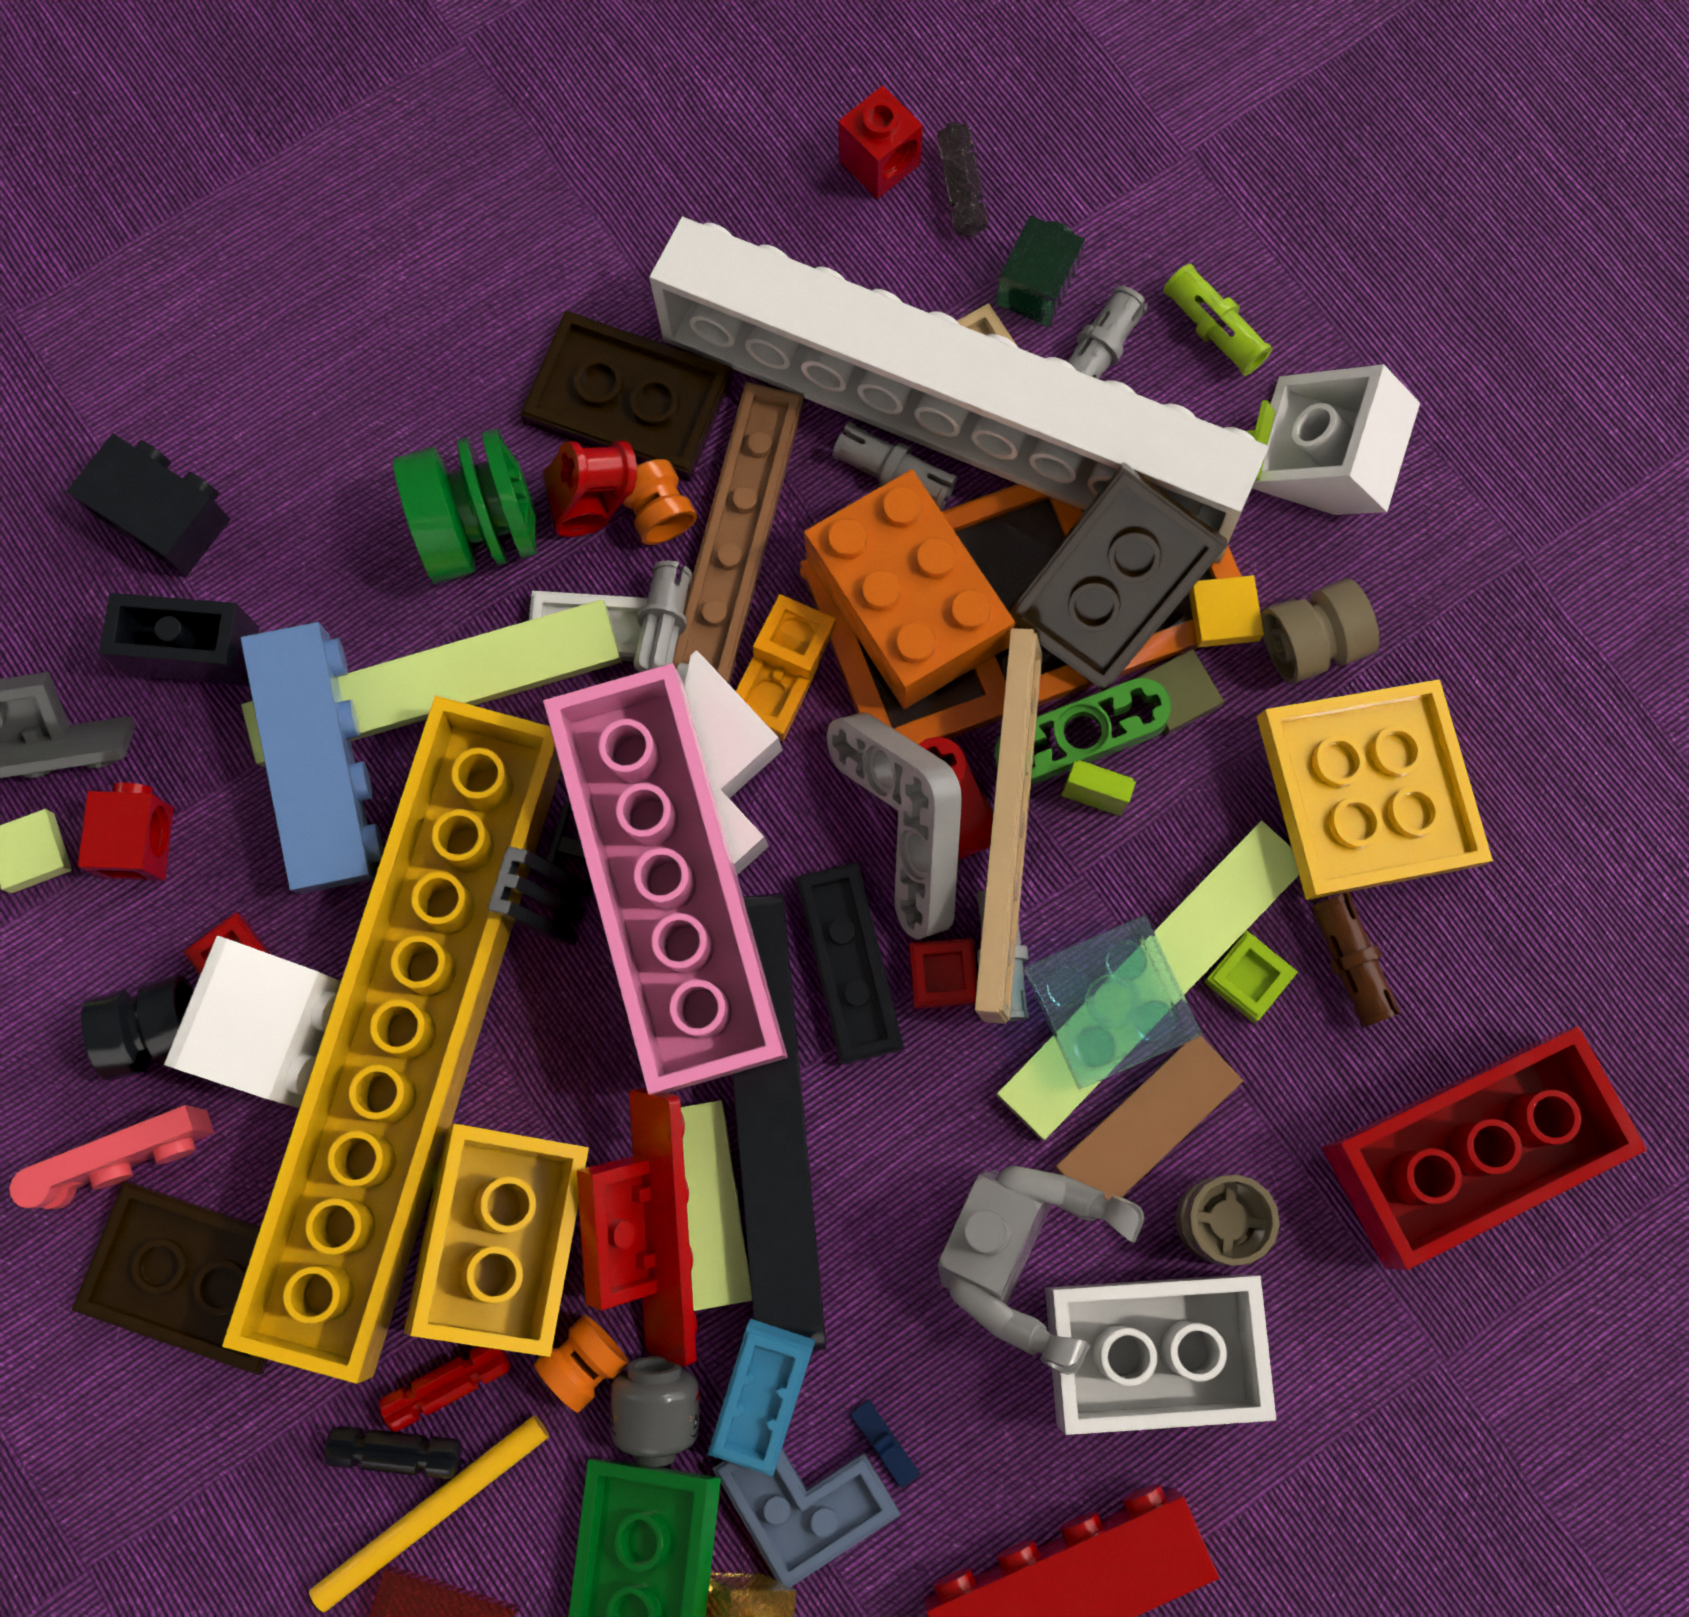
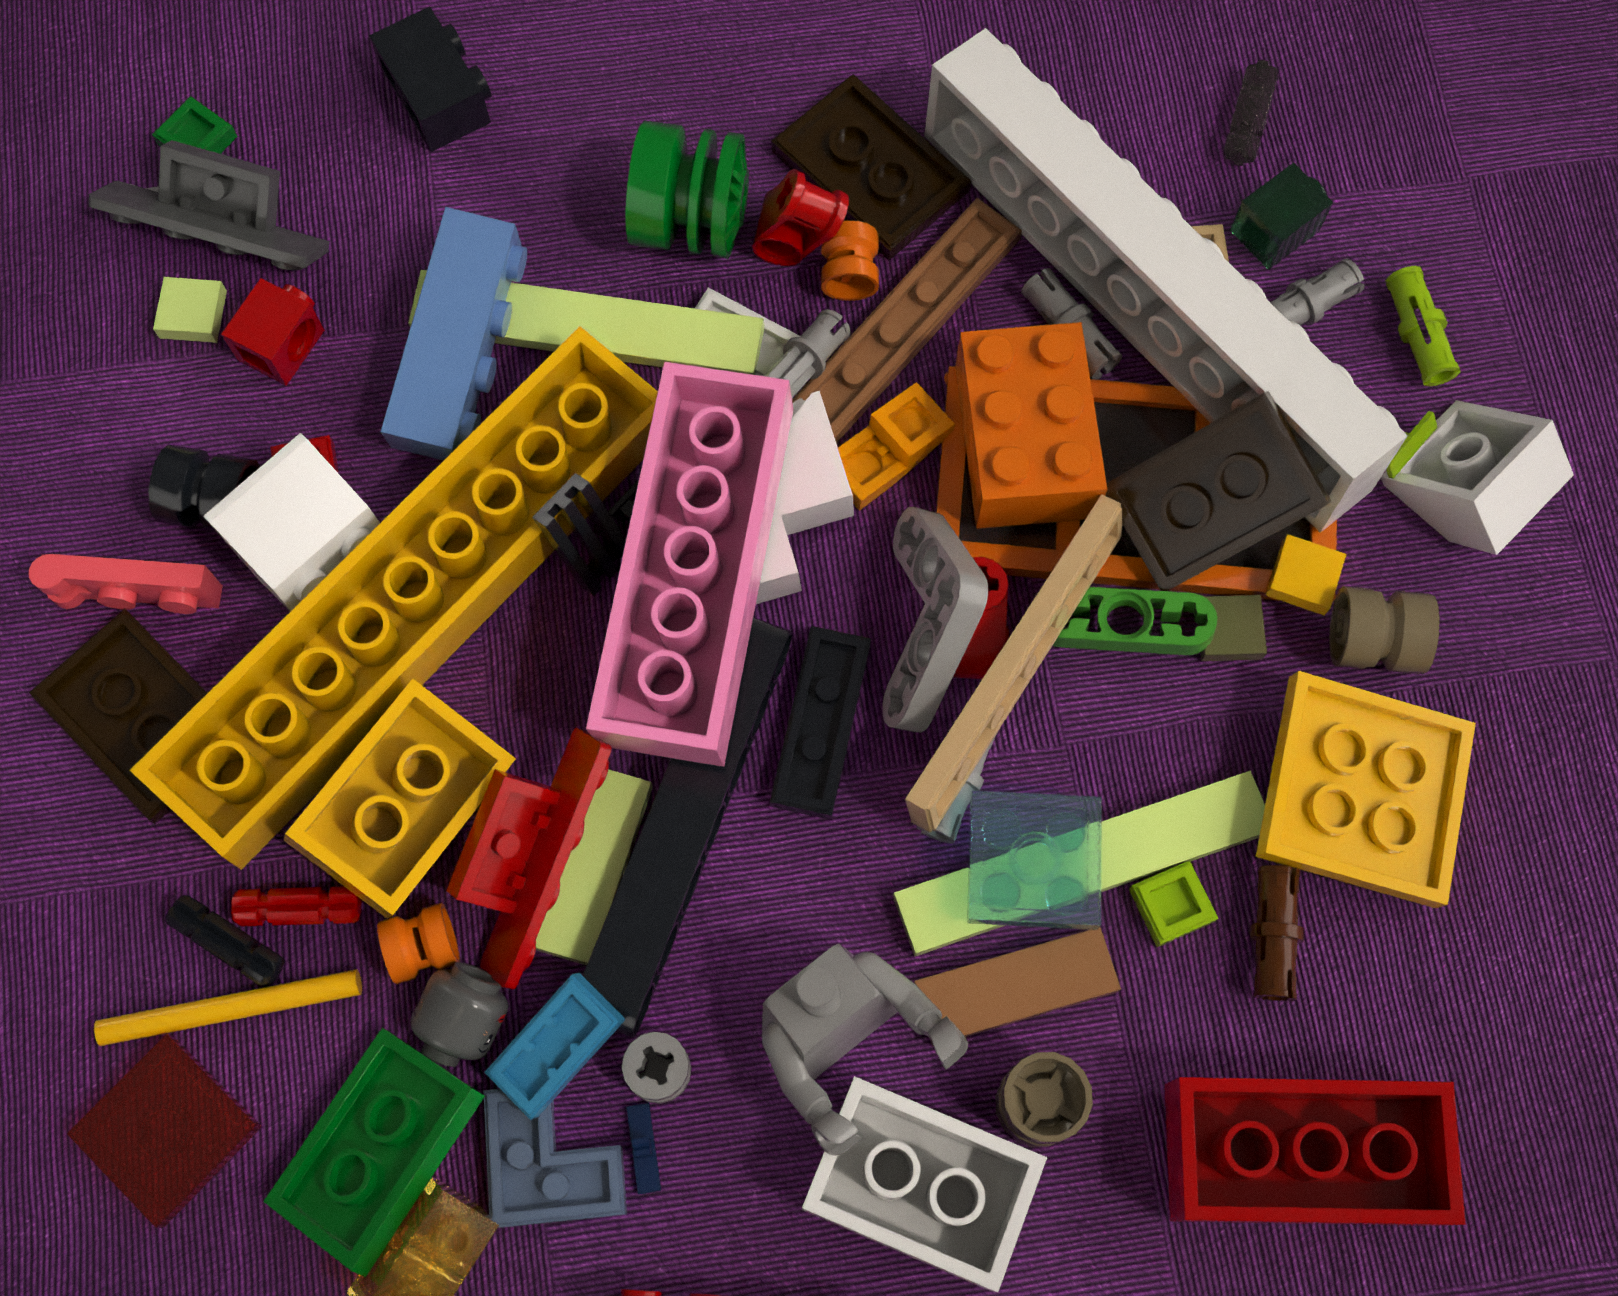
camera: 25 degrees right, 5 degrees down
black brick [99,593,259,686] -> none
red brick [838,85,923,199] -> none
red tile [909,938,977,1010] -> none
lime tile [1061,760,1136,816] -> none
none -> light grey wheel [622,1032,692,1104]

